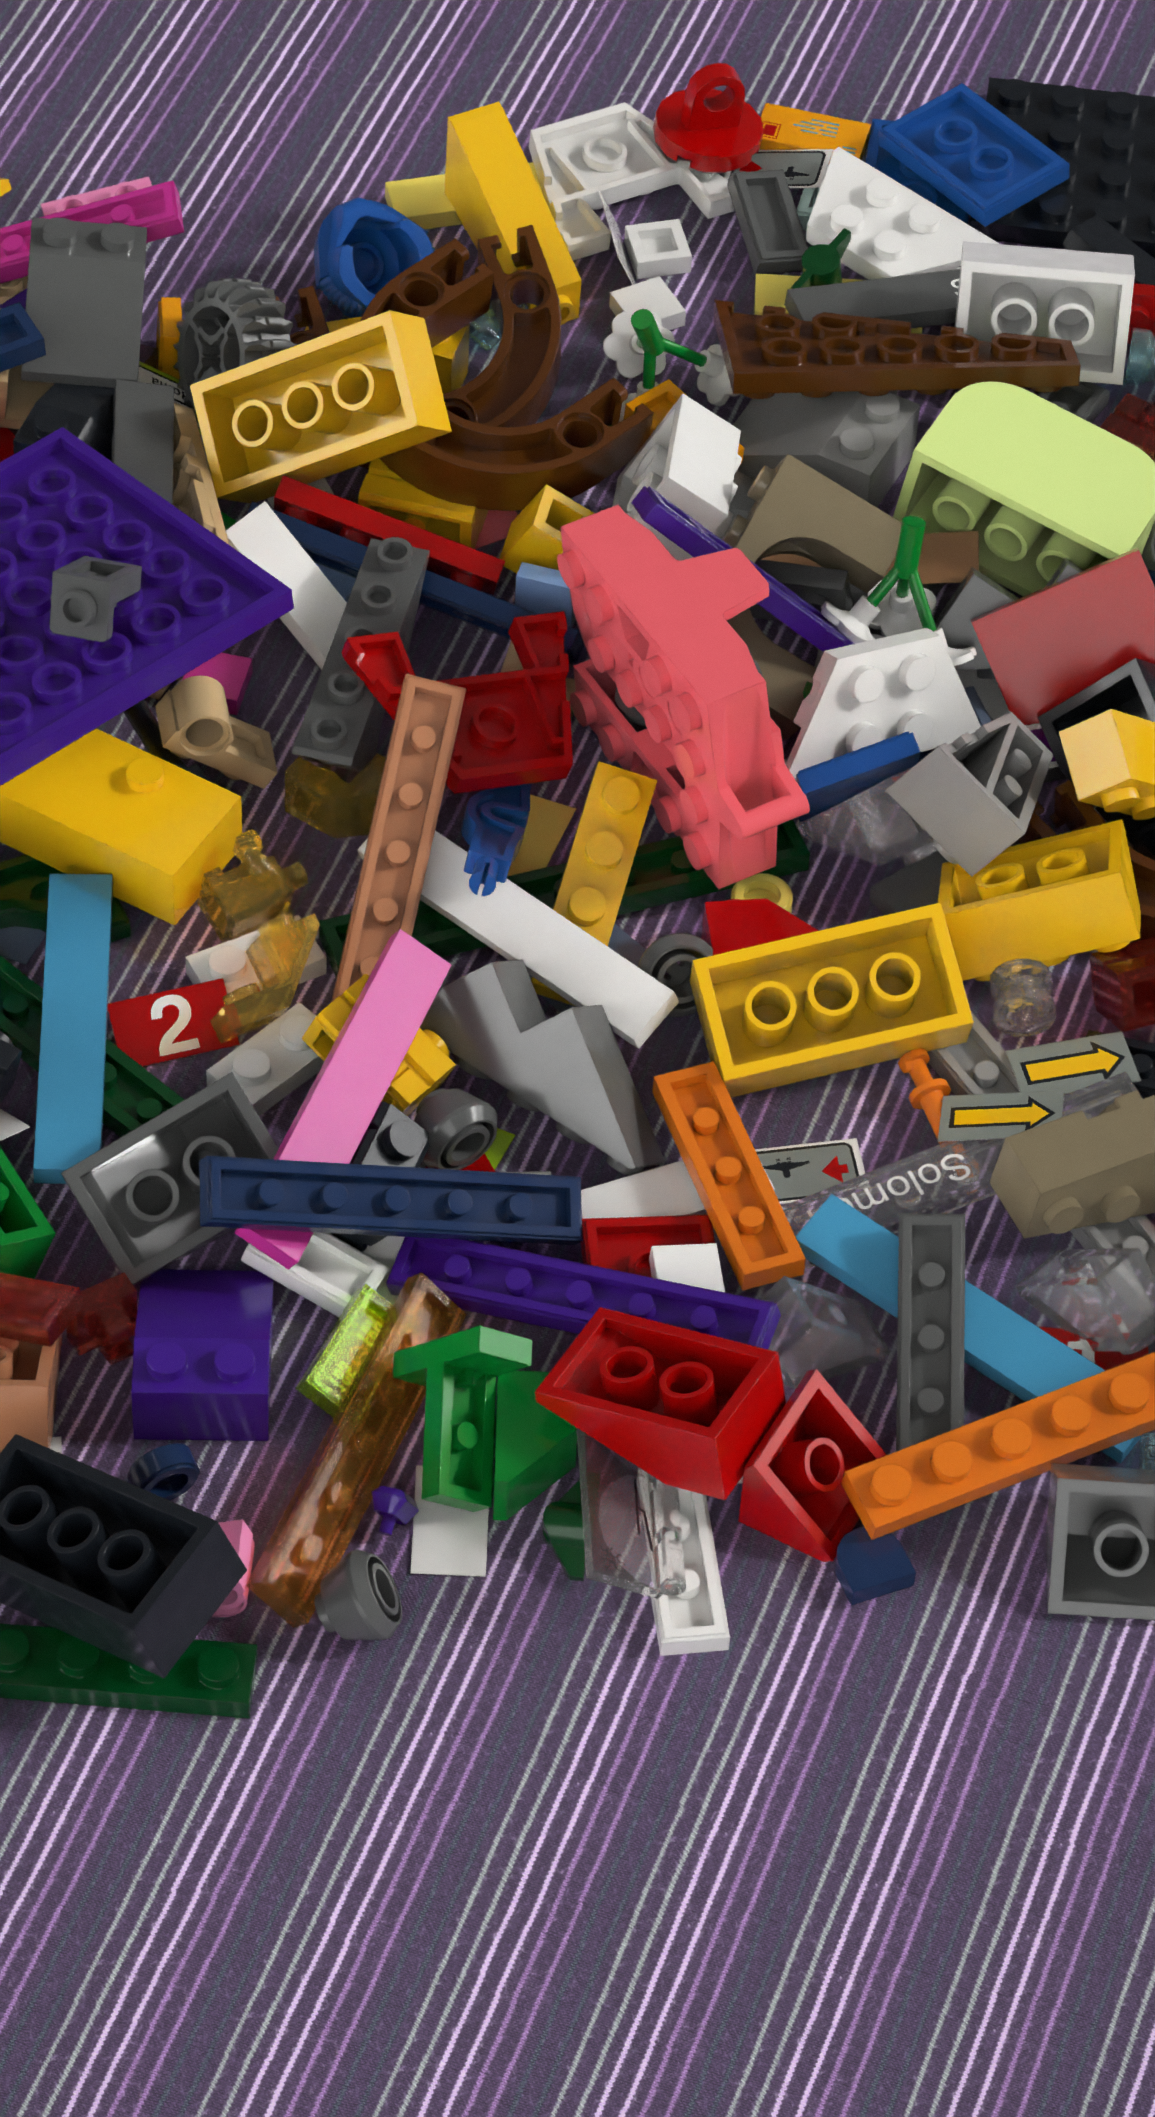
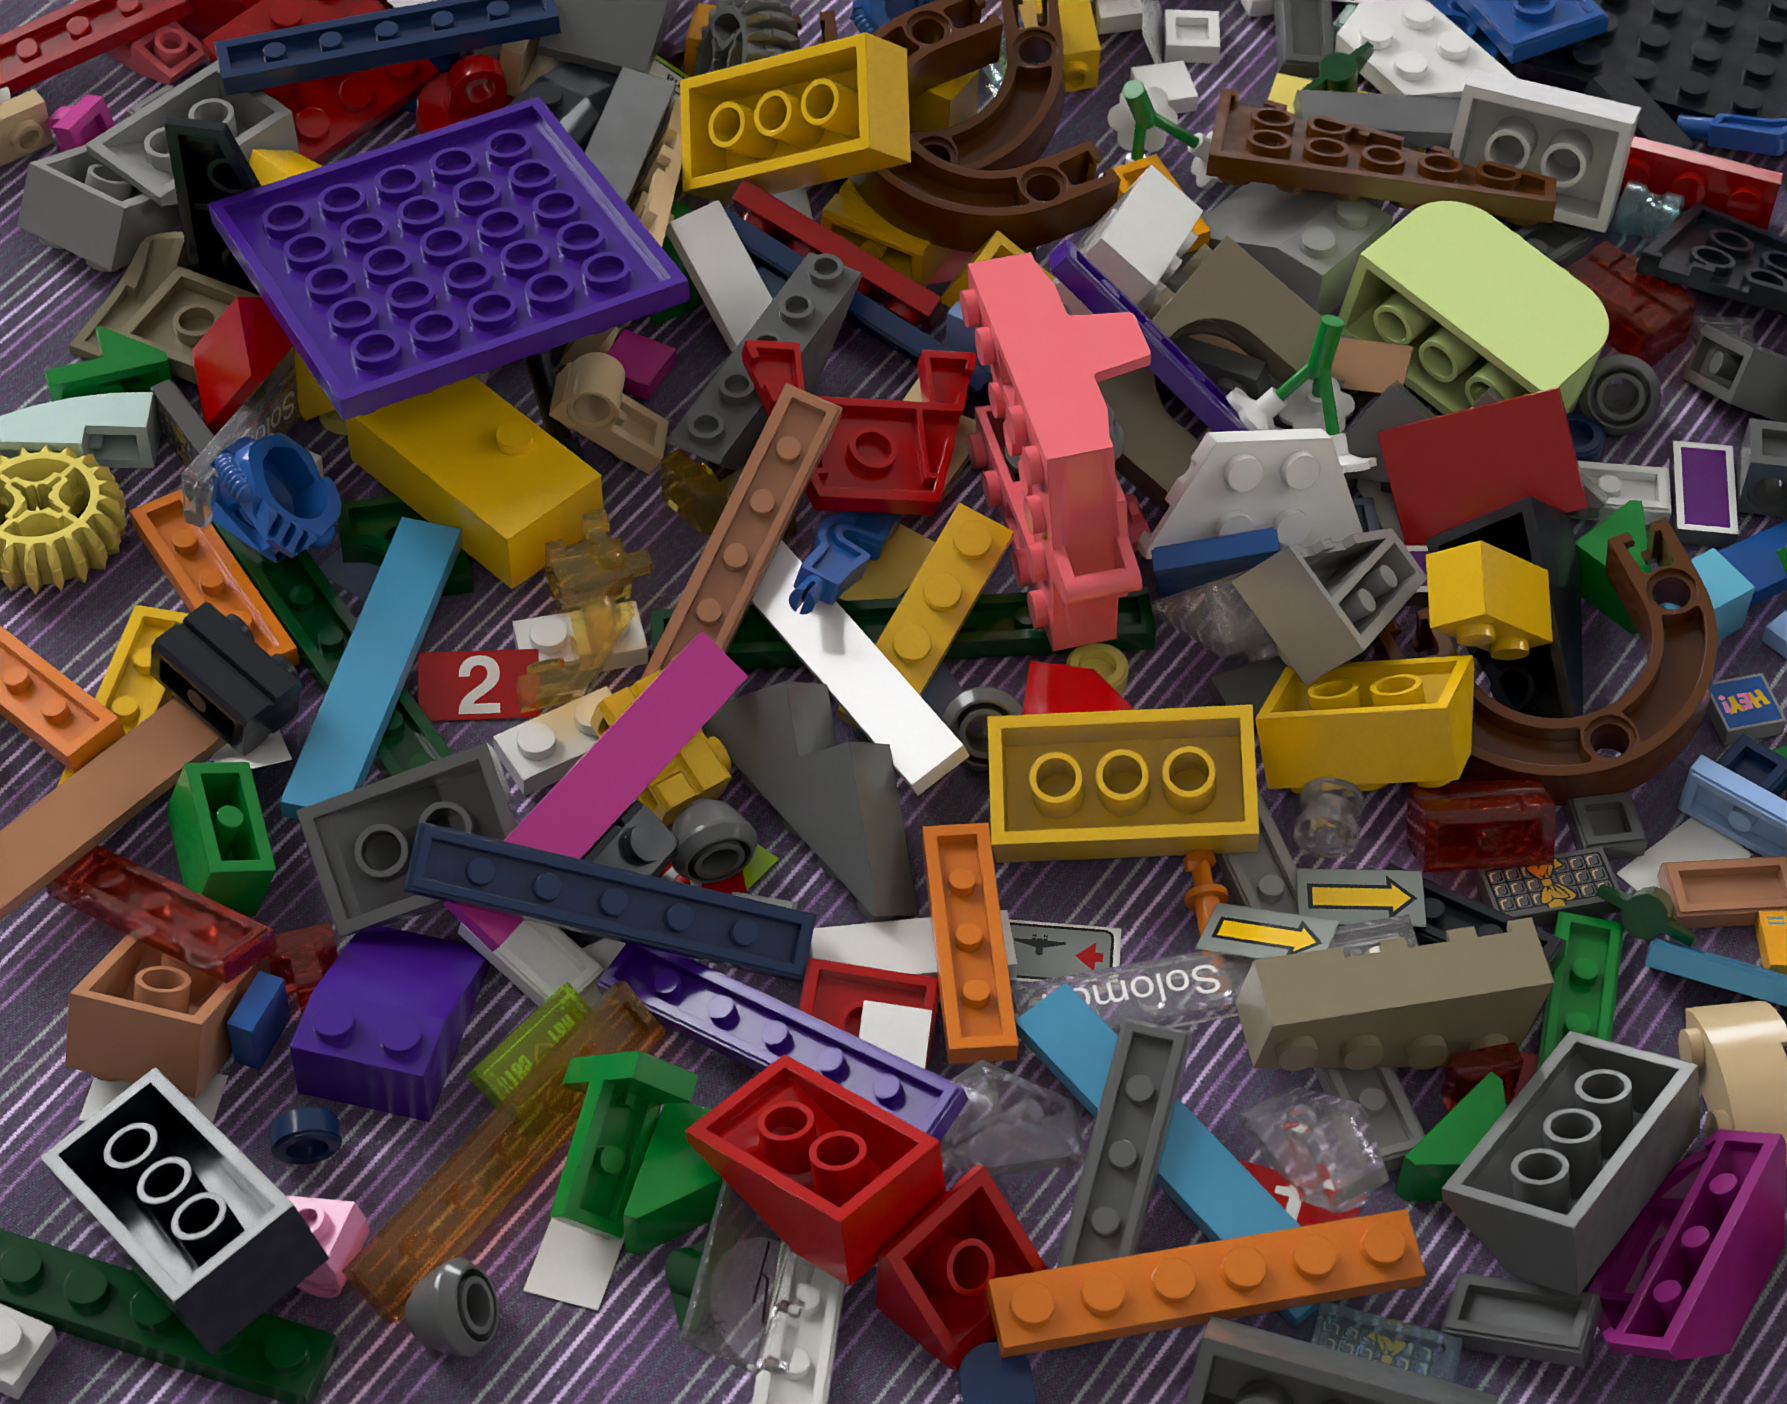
camera: 15 degrees right, 0 degrees up
dark grey bracket [50,556,142,642] -> none
dark purple rock [371,1486,419,1536] -> none
none -> blue tile [227,970,291,1070]

